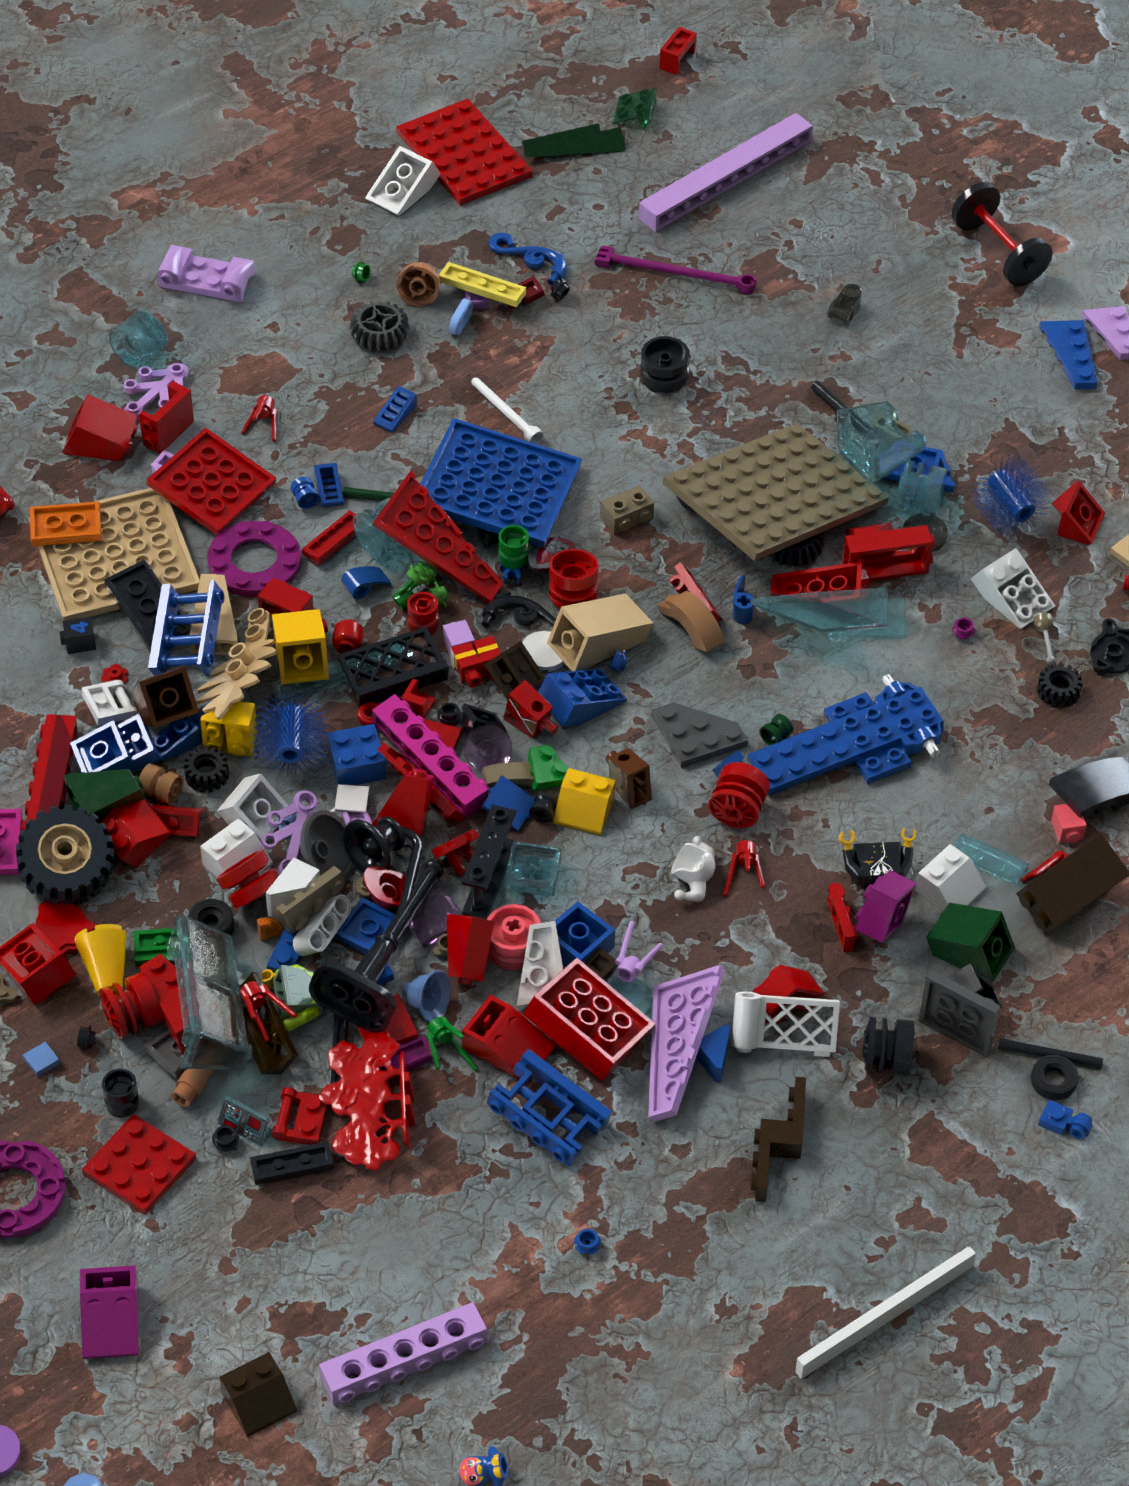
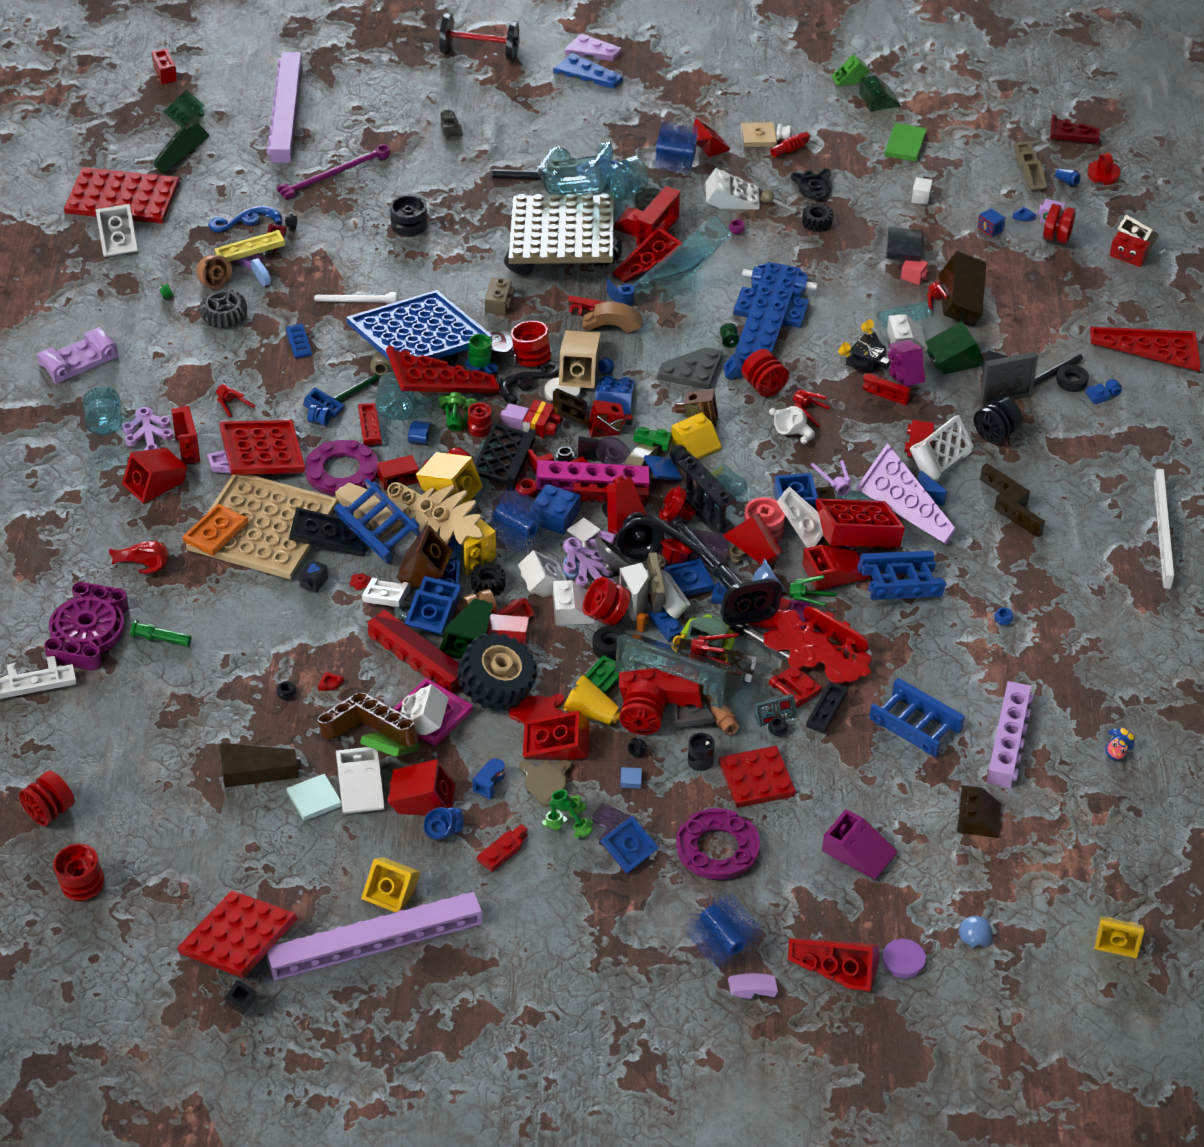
camera: 50 degrees left, 5 degrees down
none -> blue fence [869,678,965,757]

